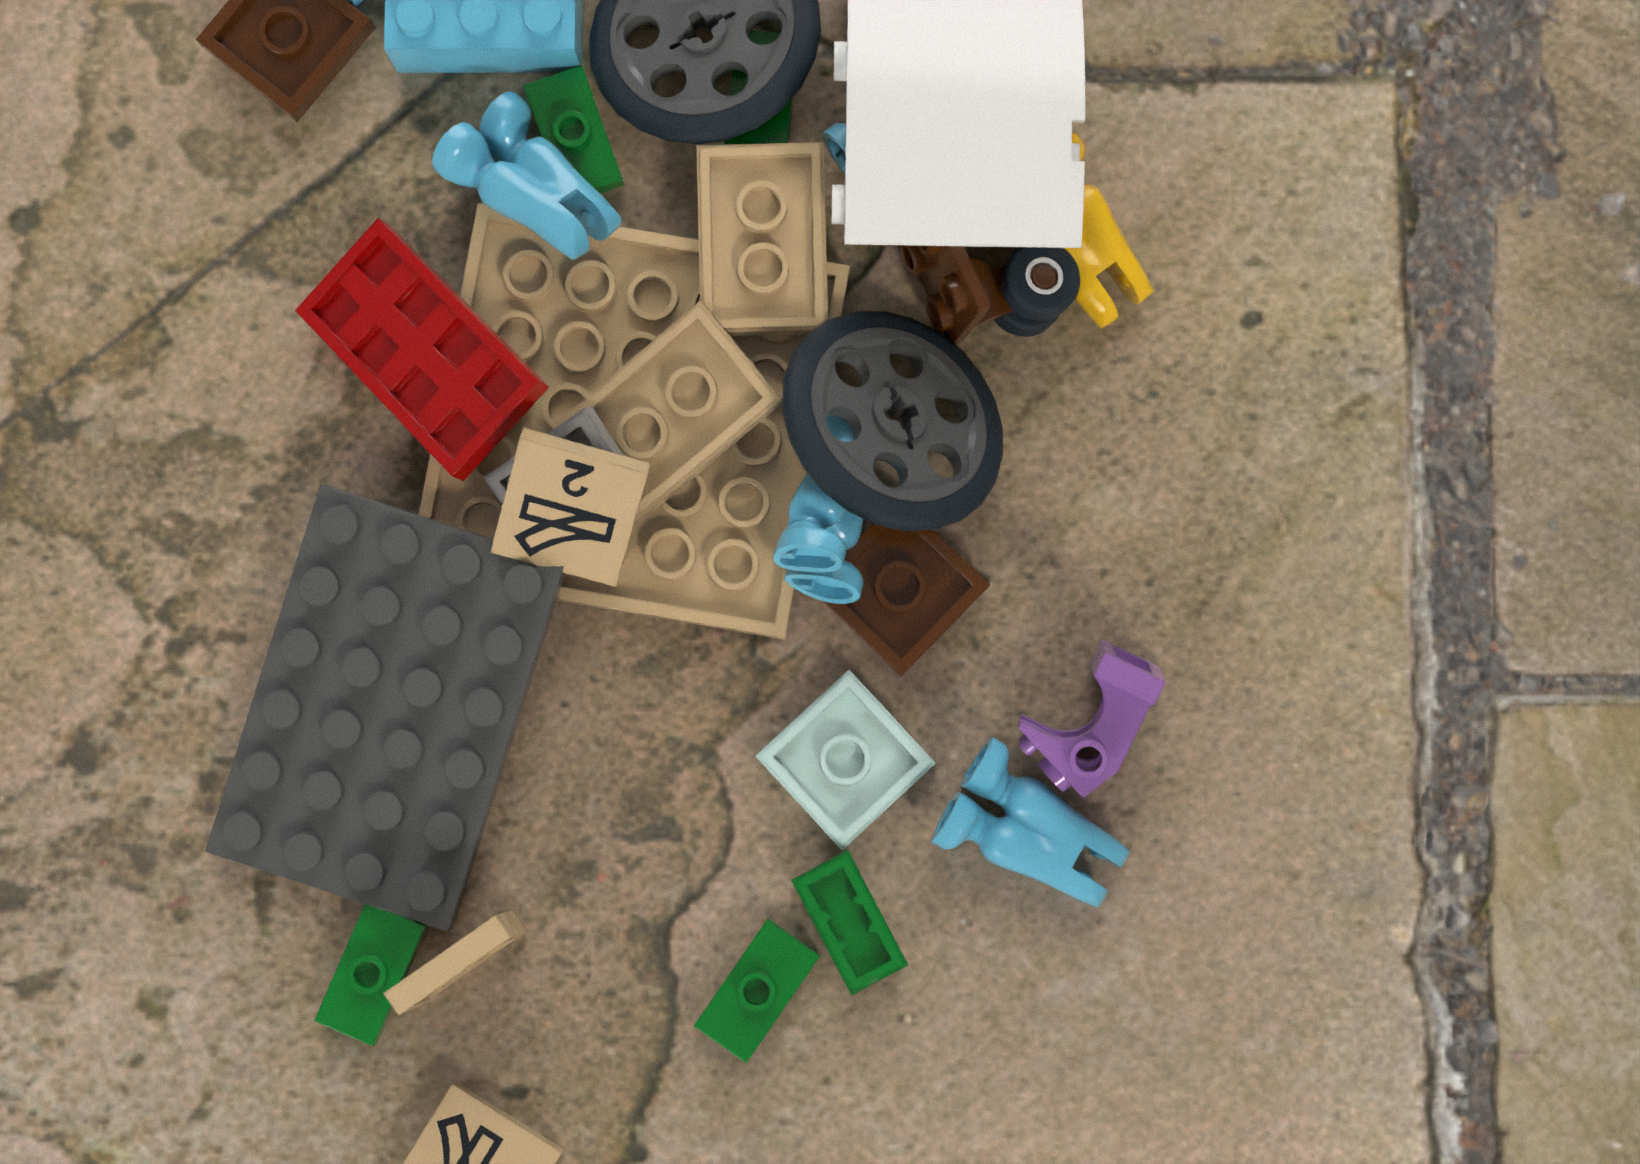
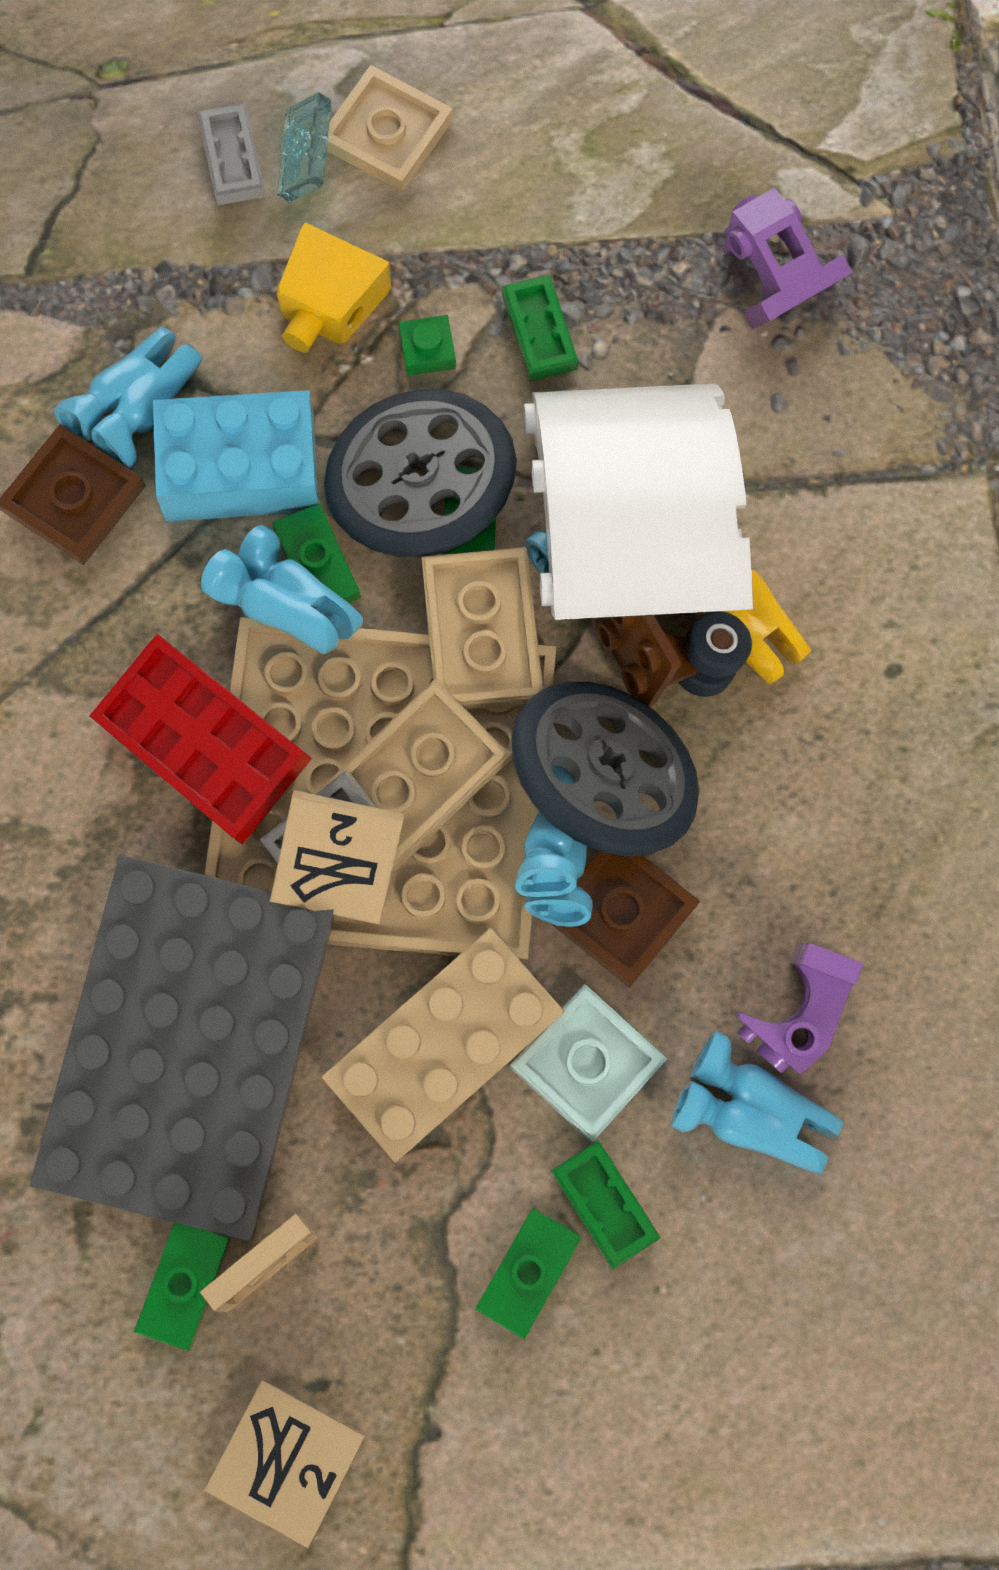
camera: 10 degrees left, 10 degrees down
none -> tan plate [321,928,565,1163]

